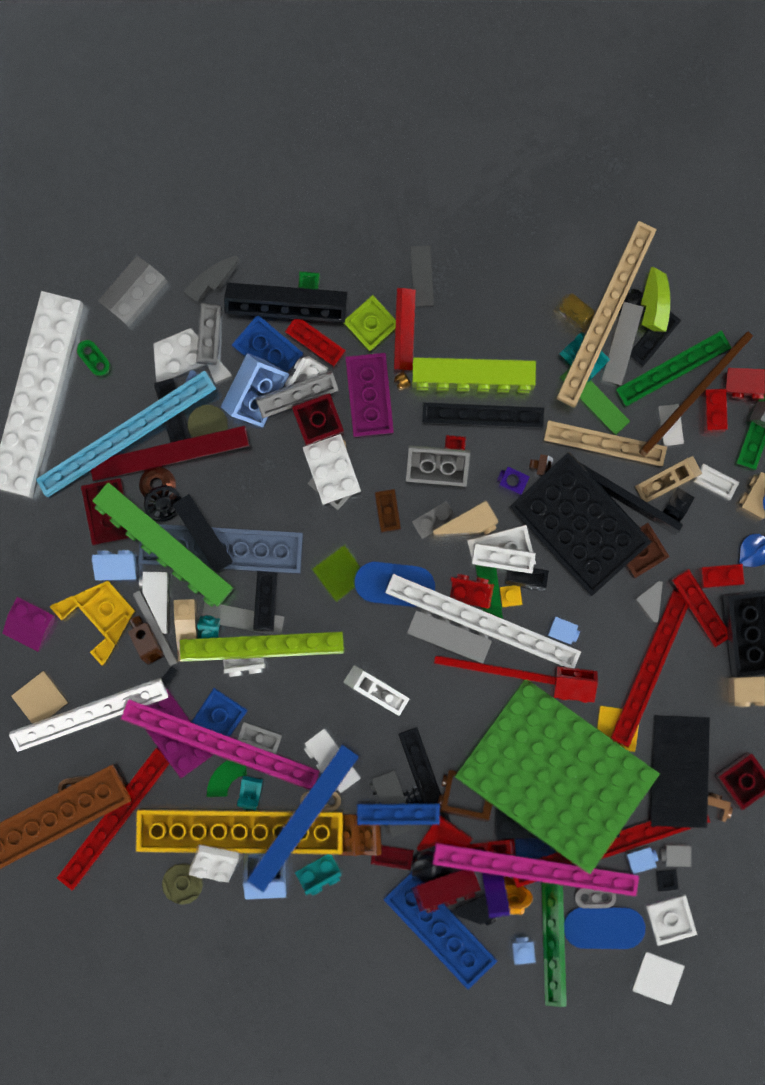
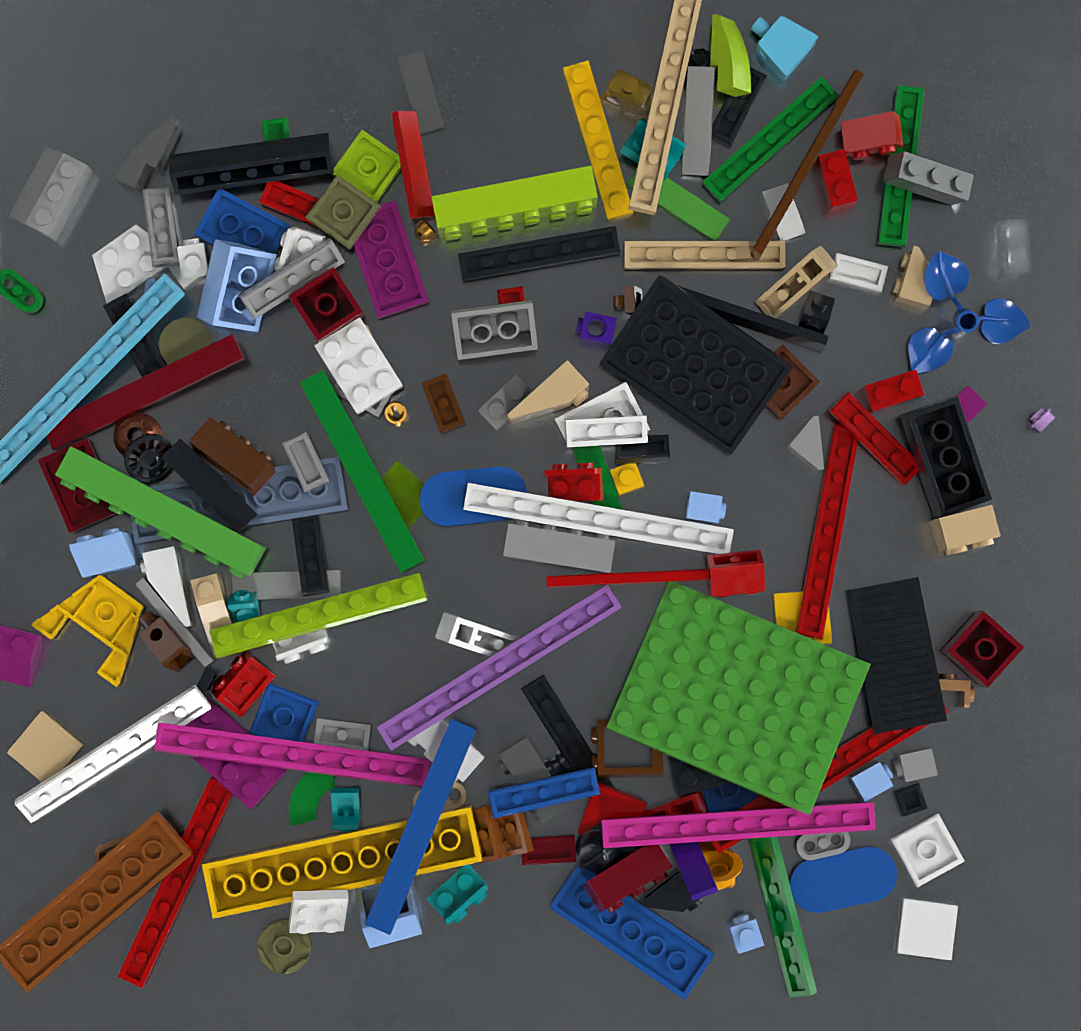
camera: 20 degrees left, 0 degrees up
none -> white bracket [177,238,209,279]
none -> reddish brown brick [189,417,275,496]
none -> red bracket [211,650,275,717]
none -> light grey tile [282,432,330,493]
none -> green tile [300,370,425,573]
none -> olive tile [306,175,381,250]
none -> medium lavender plate [377,585,622,751]
none -> hinge [385,401,406,424]
none -> yellow plate [563,60,633,221]
none -> medium azure torso [751,16,818,82]

